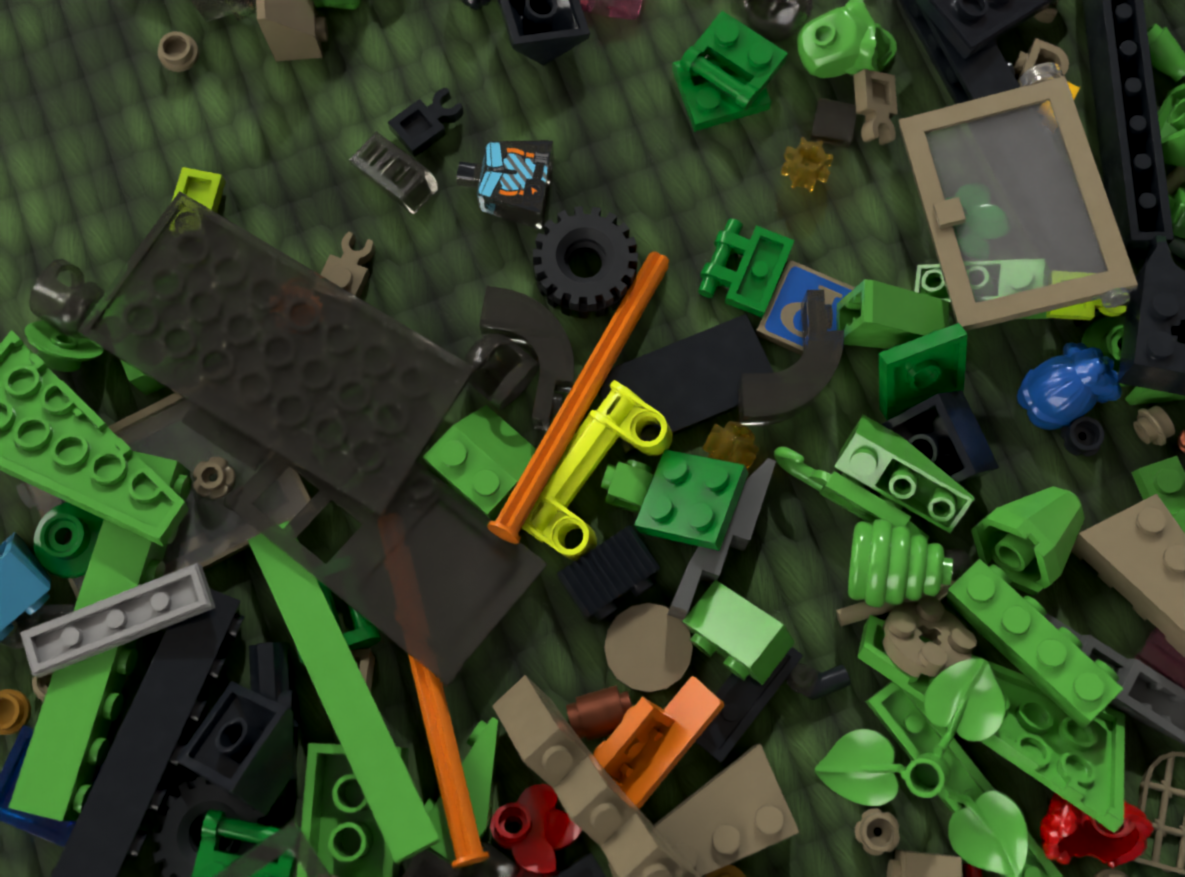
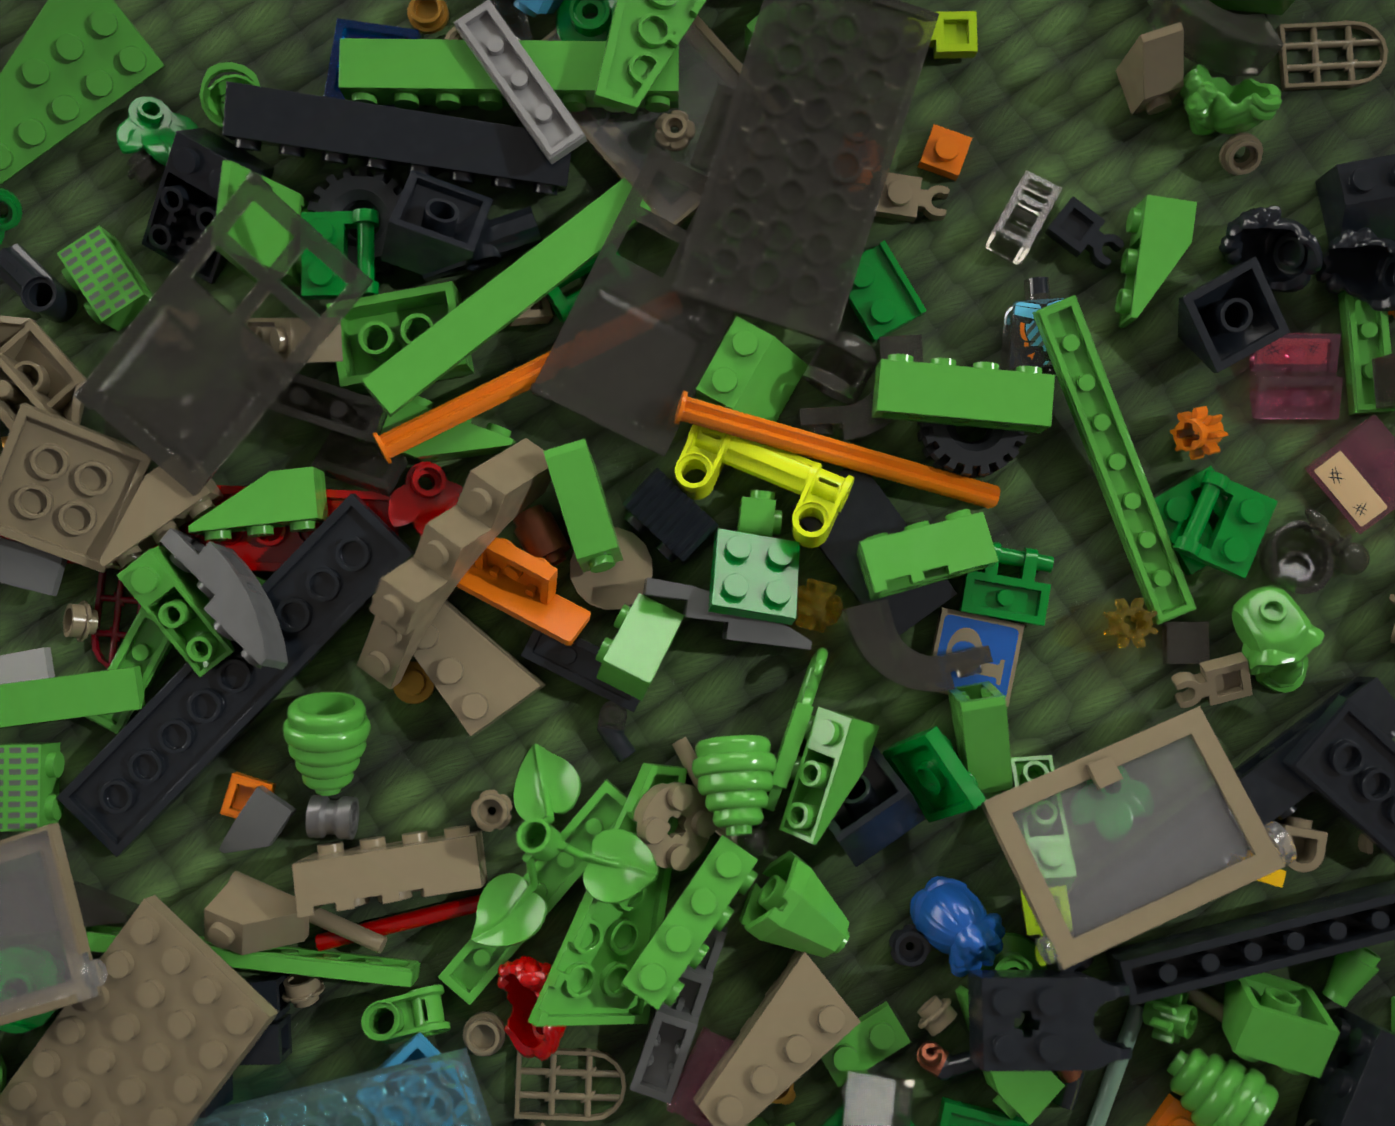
camera: 80 degrees right, 10 degrees up
none -> bright green slope [543,439,624,573]
none -> green plate [832,240,927,343]
none -> bright green wedge [856,509,999,601]
none -> bright green brick [872,354,1055,433]
none -> orange plate [918,124,972,181]
none -> bright green tile [1032,295,1197,625]
none -> bright green slope [1115,195,1197,328]
none -> orange gear [1170,406,1228,460]

